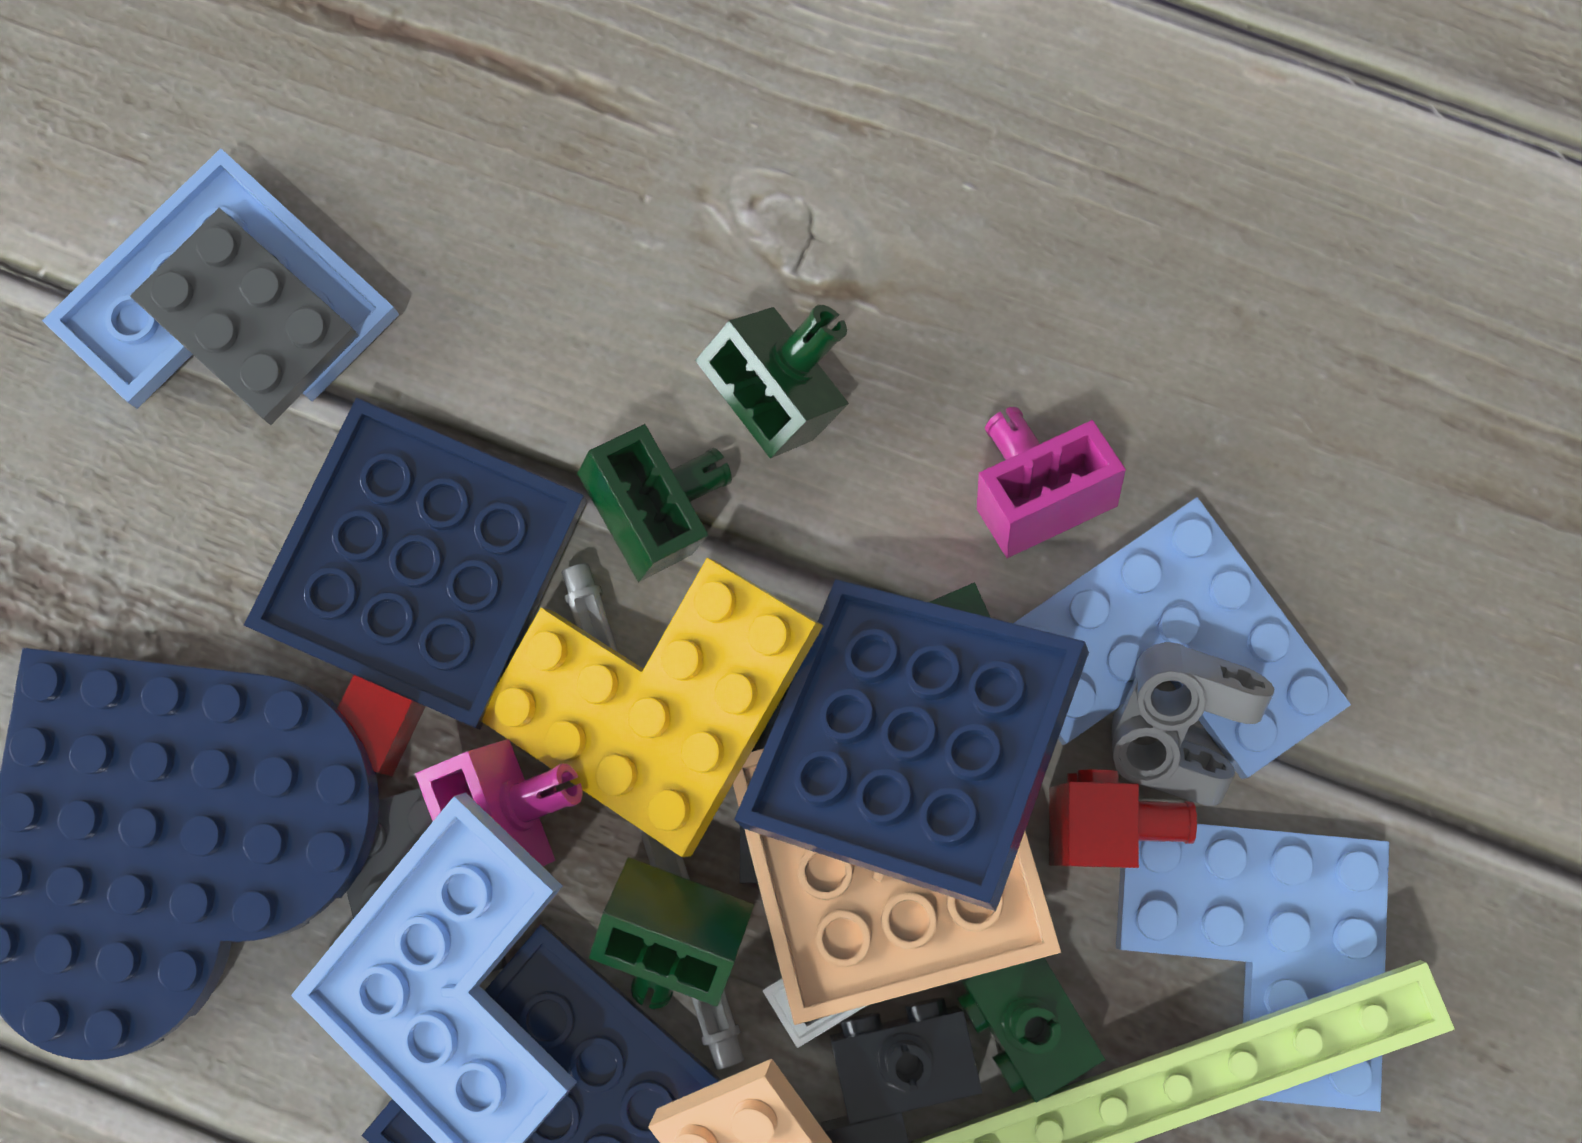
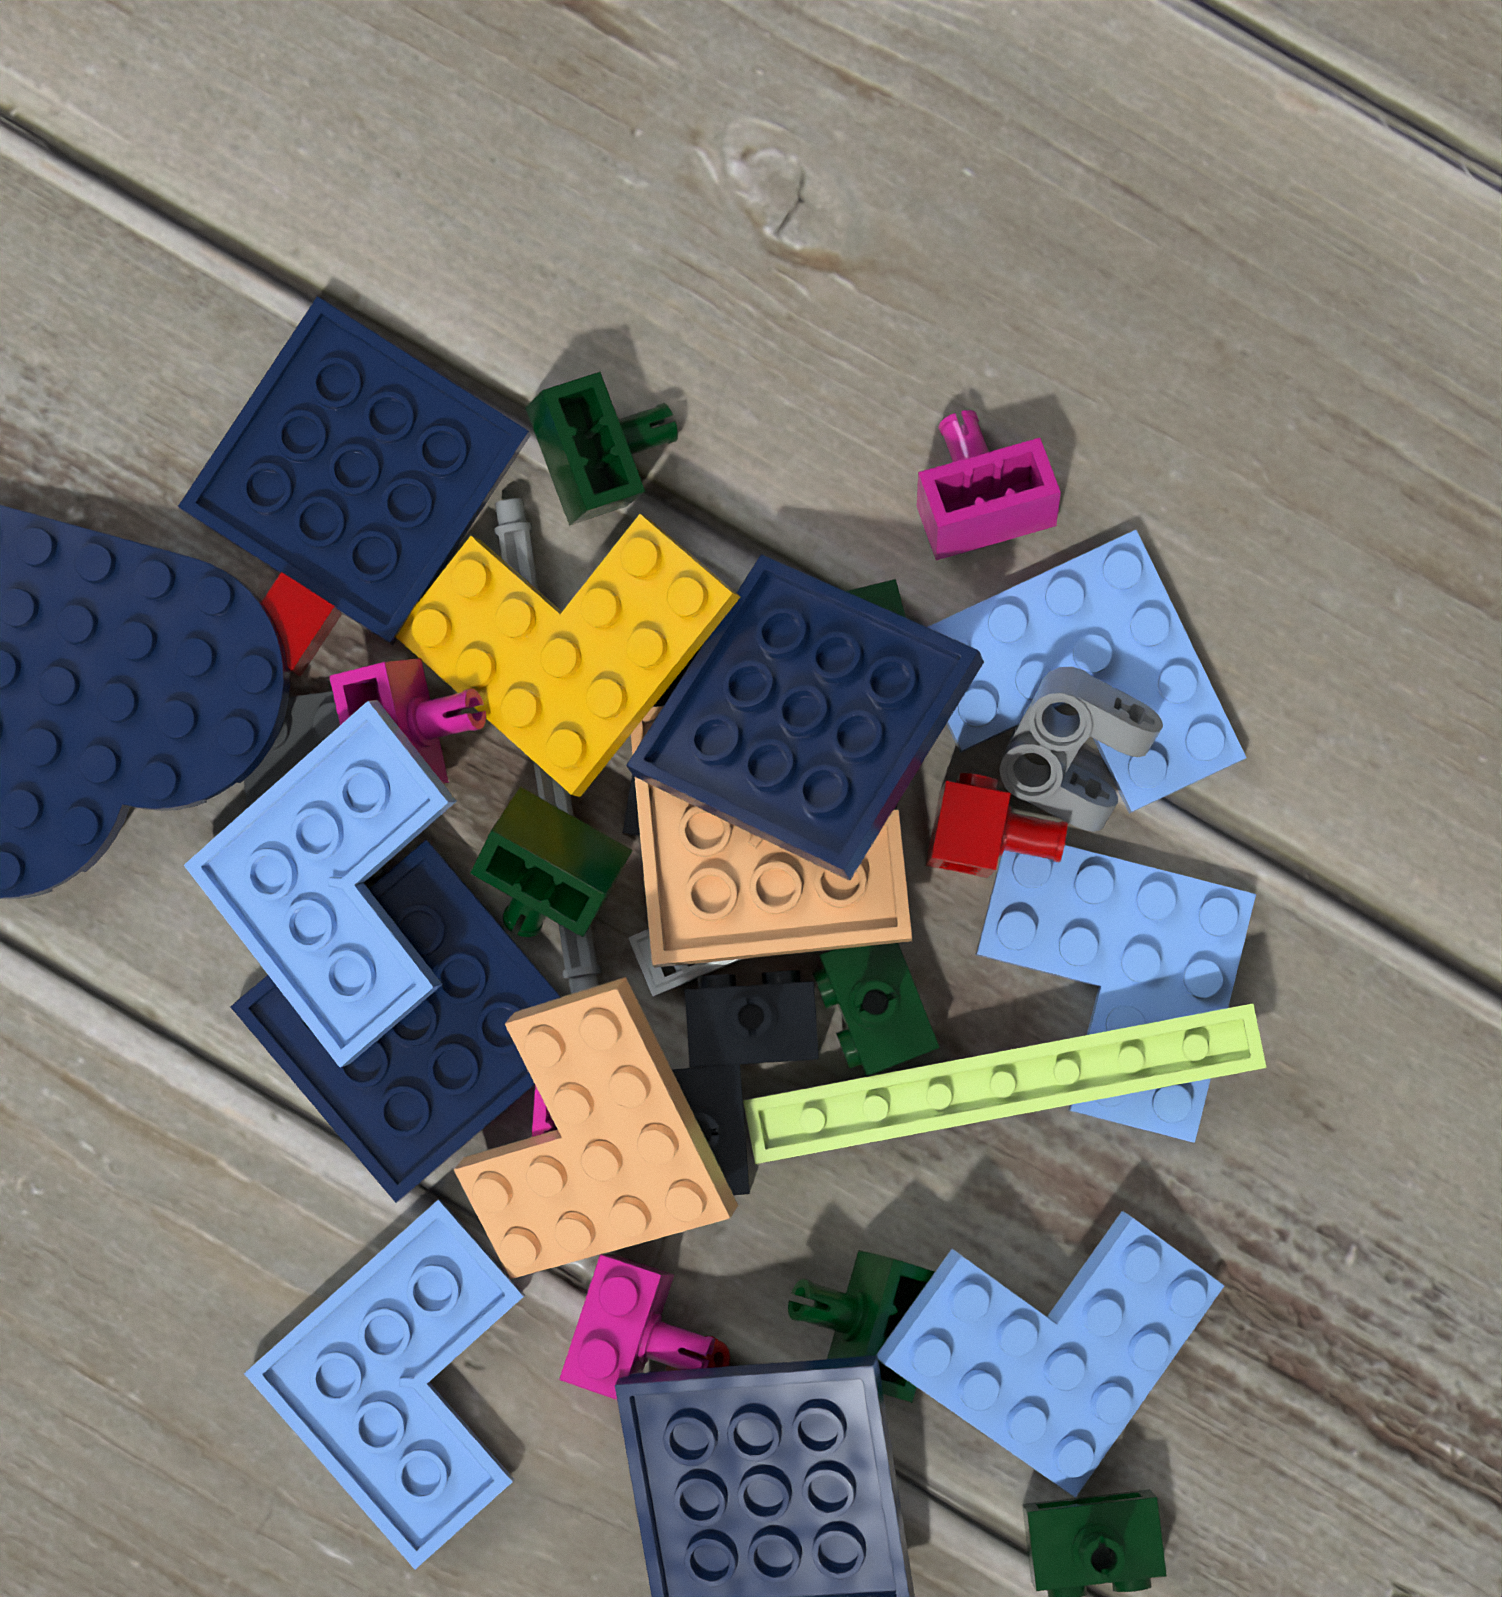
camera: 10 degrees right, 5 degrees up
light blue plate [42,148,399,409] -> none
dark grey plate [130,207,359,425] -> none
dark green brick [695,305,849,459] -> none

